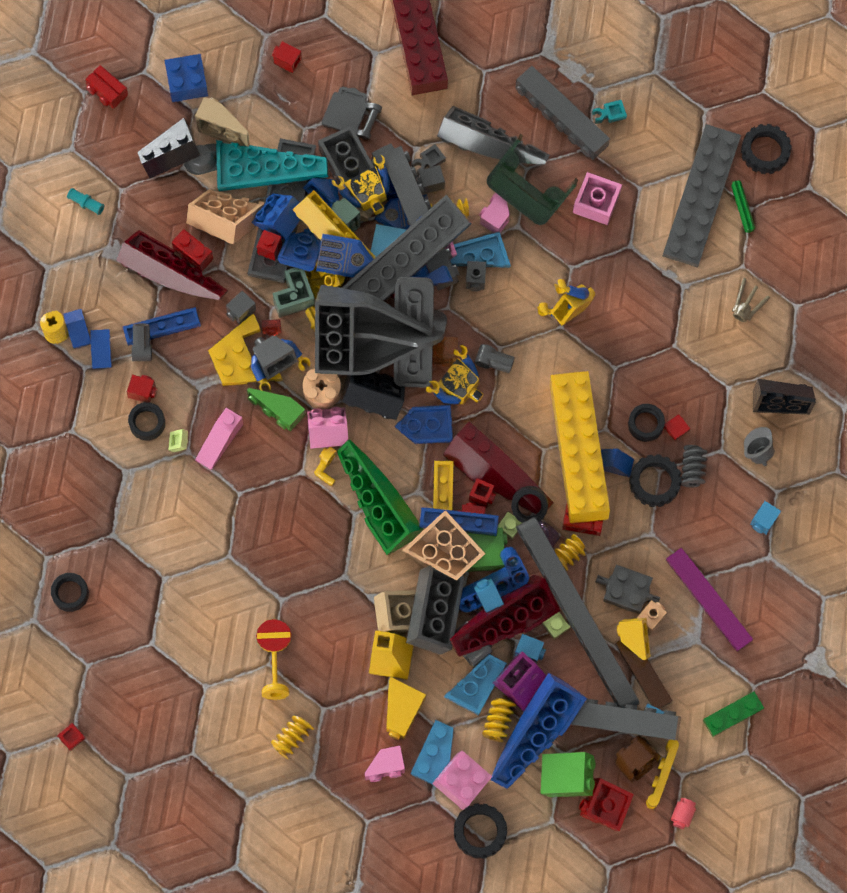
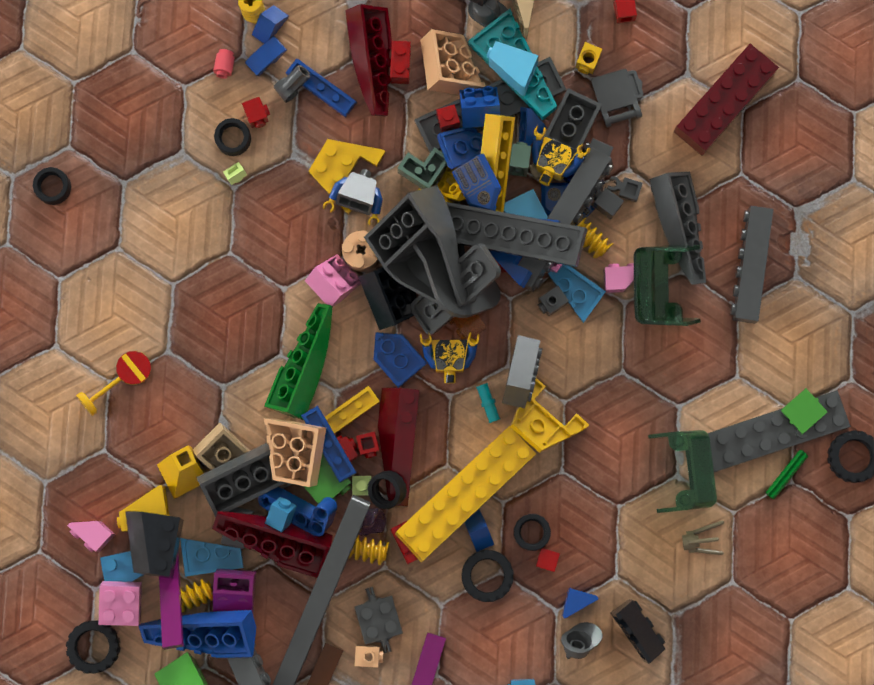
camera: 60 degrees right, 10 degrees up
bright pink slope [195,408,243,470] -> none
dark grey brick [226,291,256,324] -> none
bright green slope [247,388,306,432] -> none
clear red plate [262,319,282,336] -> none
yellow piece [271,716,314,760] -> none
yellow plate [314,447,337,487] -> none
dark grey piece [474,344,515,374] -> none
dark azure brick [514,634,546,664] -> none
torso [537,279,595,326] -> none
yellowish green plate [543,612,570,640] -> none
bright pink brick [573,172,622,225] -> none
teal plate [592,99,627,124] -> none
yellow slope [617,618,651,660] -> none
dark grey piece [681,445,708,488] -> none
none -> black wedge [125,511,184,579]
none -> magenta tile [159,551,184,650]
none -> coral brick [213,49,235,79]
none -> teal pin [476,383,501,423]
none -> medium azure slope [487,41,538,96]
none -> brick [502,335,543,408]
none -> yellow wing [511,378,589,453]
none -> blue slope [562,588,598,619]
none -> yellow brick [575,42,602,75]
none -> clear green windscreen [648,430,717,513]
none -> bright green piece [780,388,827,434]

